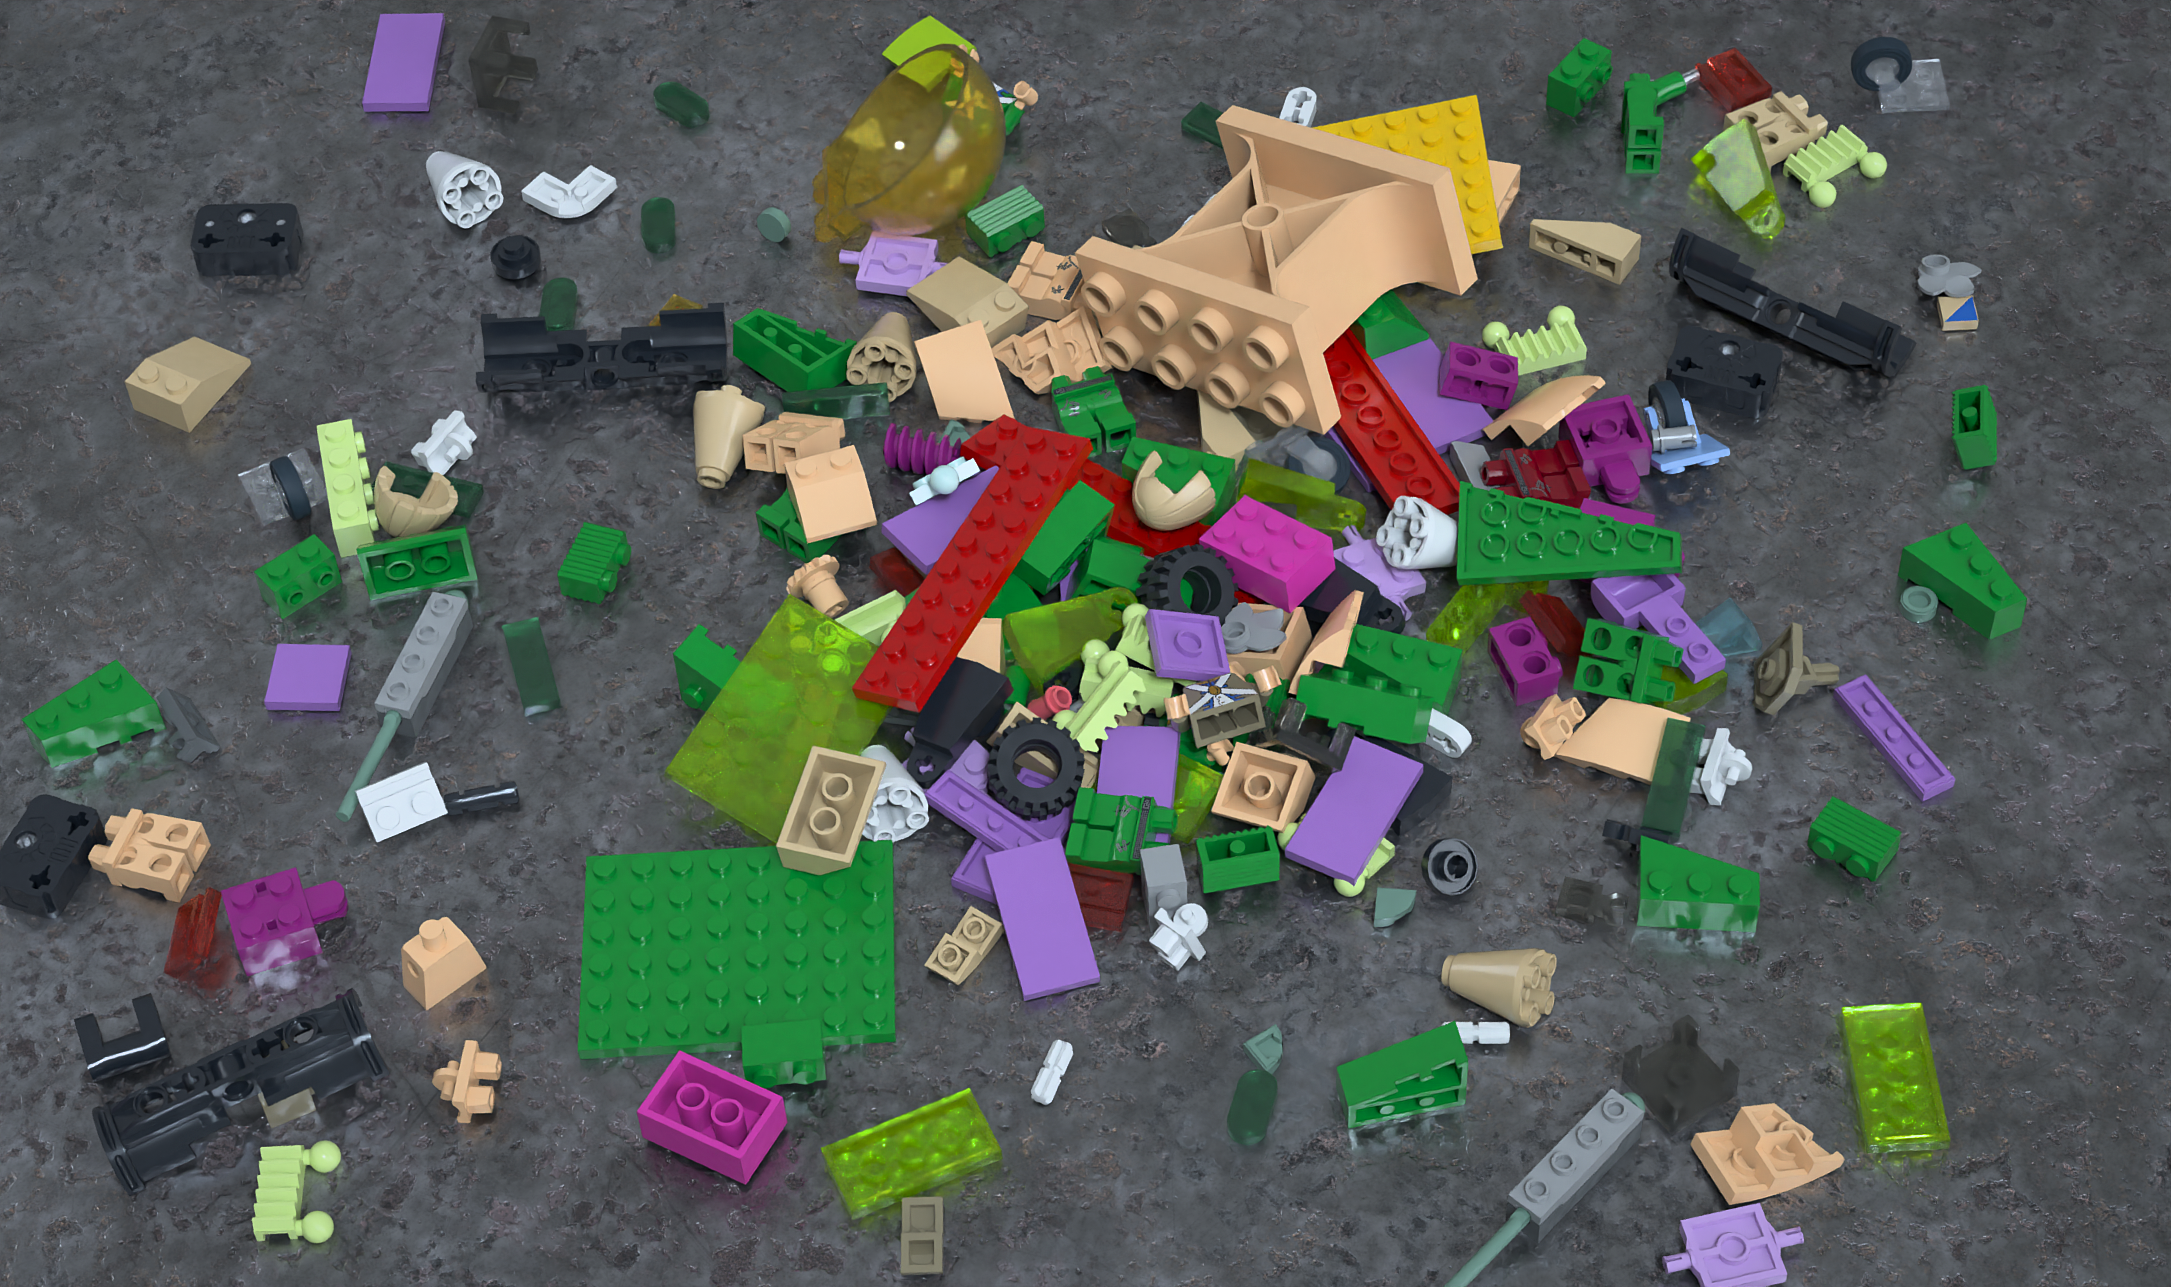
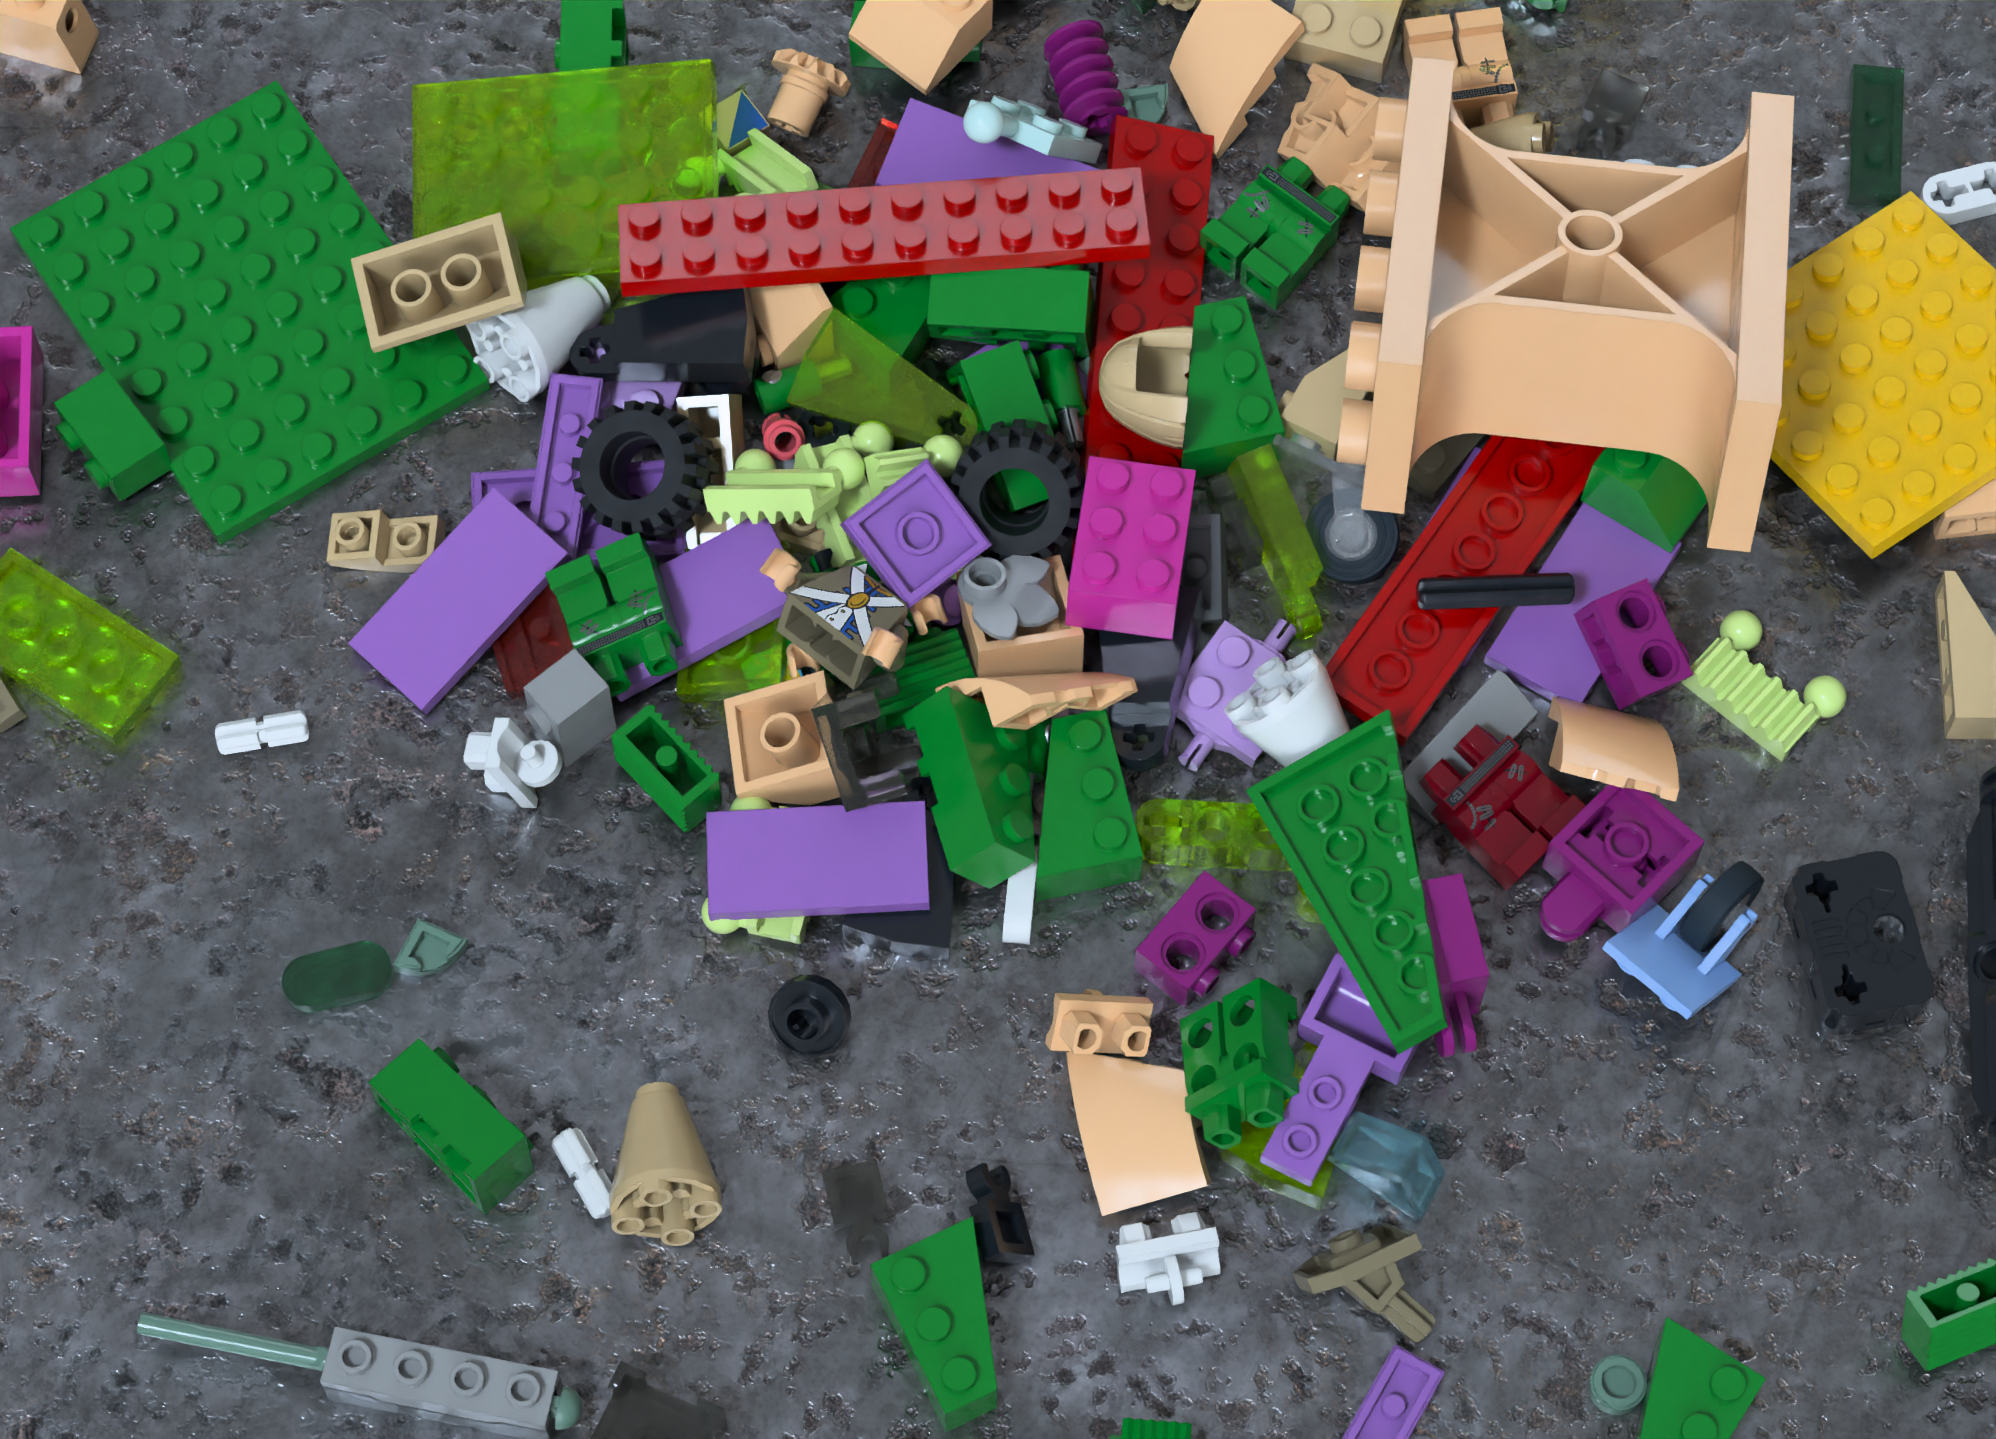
camera: 55 degrees right, 15 degrees up
sand green tile [1374,887,1416,927] -> none
clear red plate [1519,590,1595,656] -> none
clear green tile [1641,717,1706,837] -> none
light grey pin [1650,424,1697,454] -> none
none -> black axle [1416,572,1575,610]

